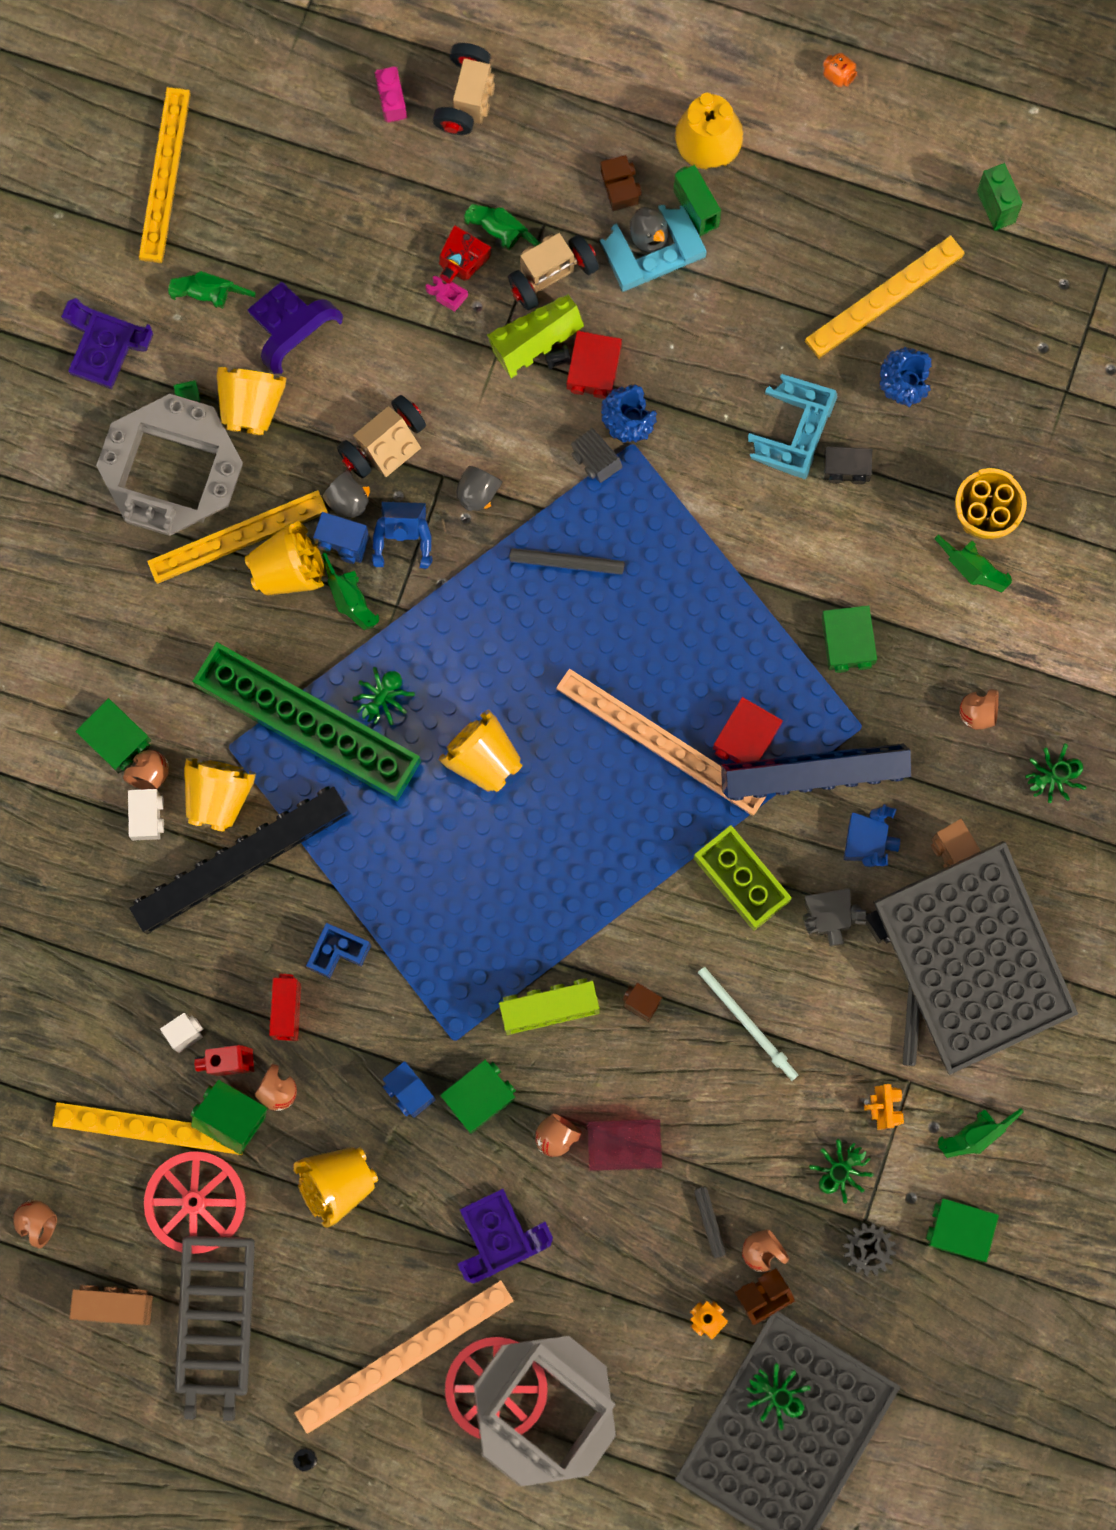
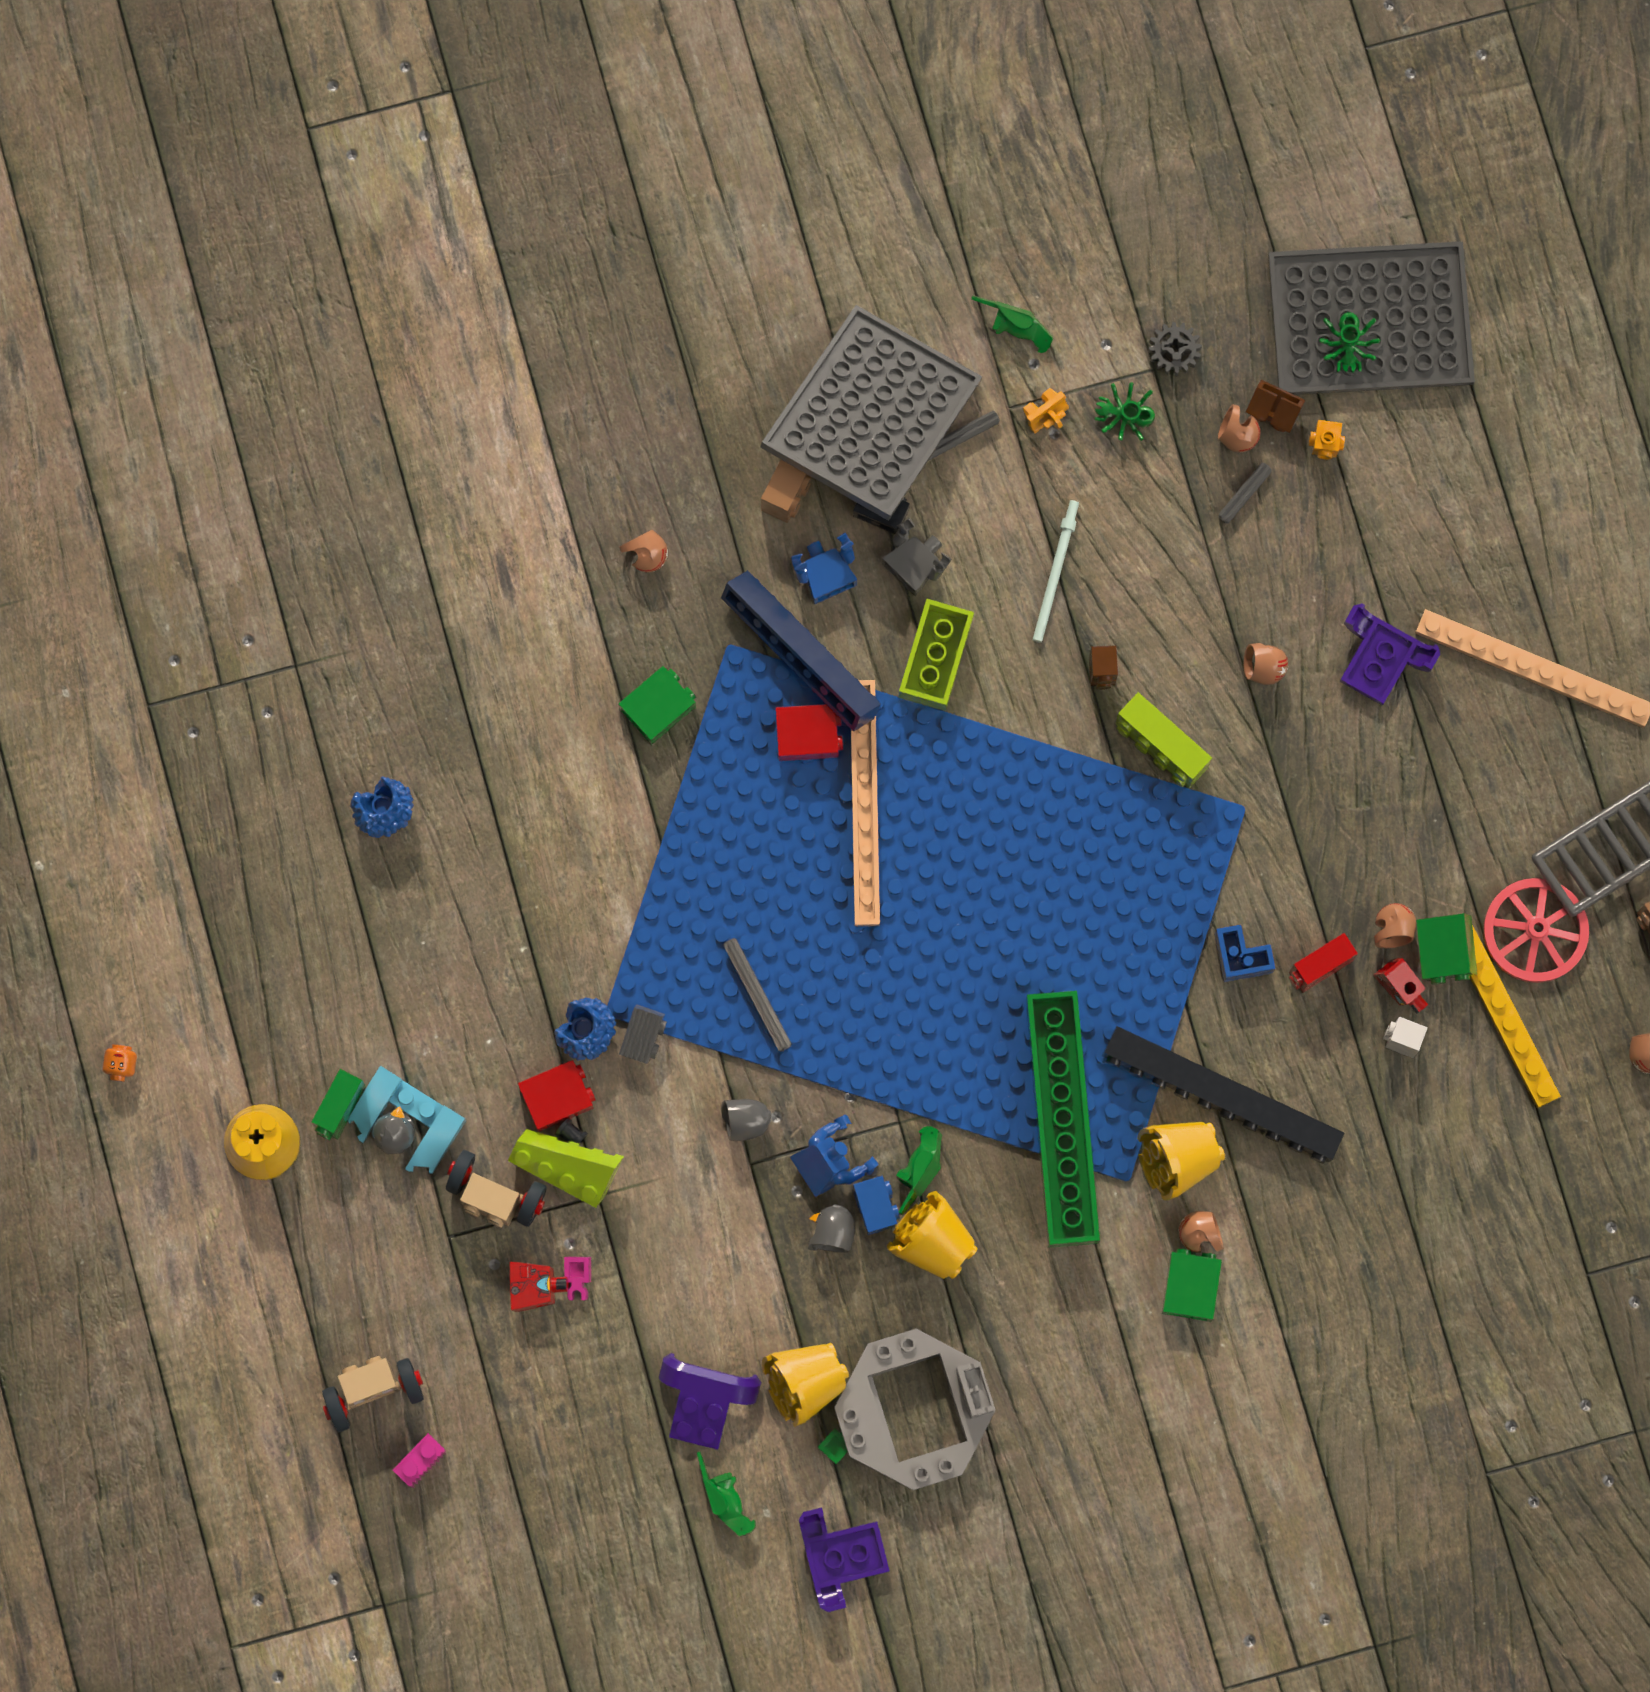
camera: 130 degrees left, 0 degrees up
white brick [128,789,164,841] -> none
yellow plate [139,87,190,263] -> none
yellow plate [147,490,328,584] -> none
yellow cone [293,1147,378,1228] -> none
tan brick [337,395,426,479] -> none
green animal [352,667,415,726] -> none
blue brick [383,1061,436,1118] -> none
yellow cone [439,710,523,792] -> none
green brick [440,1059,516,1134] -> none
coral wheel [445,1337,548,1439] -> none
green animal [464,204,541,250] -> none
light grey hinge [474,1336,616,1486] -> none
clear pink brick [588,1119,662,1172] -> none
reddish brown piece [600,155,642,212] -> none
medium azure wedge [748,374,837,480] -> none
yellow plate [805,236,965,359] -> none
black brick [824,447,873,485] -> none
green brick [925,1198,999,1263] -> none
green animal [934,534,1012,593] -> none
yellow cone [955,468,1027,540] -> none
green brick [977,163,1023,231] -> none
green animal [1025,743,1087,803] -> none

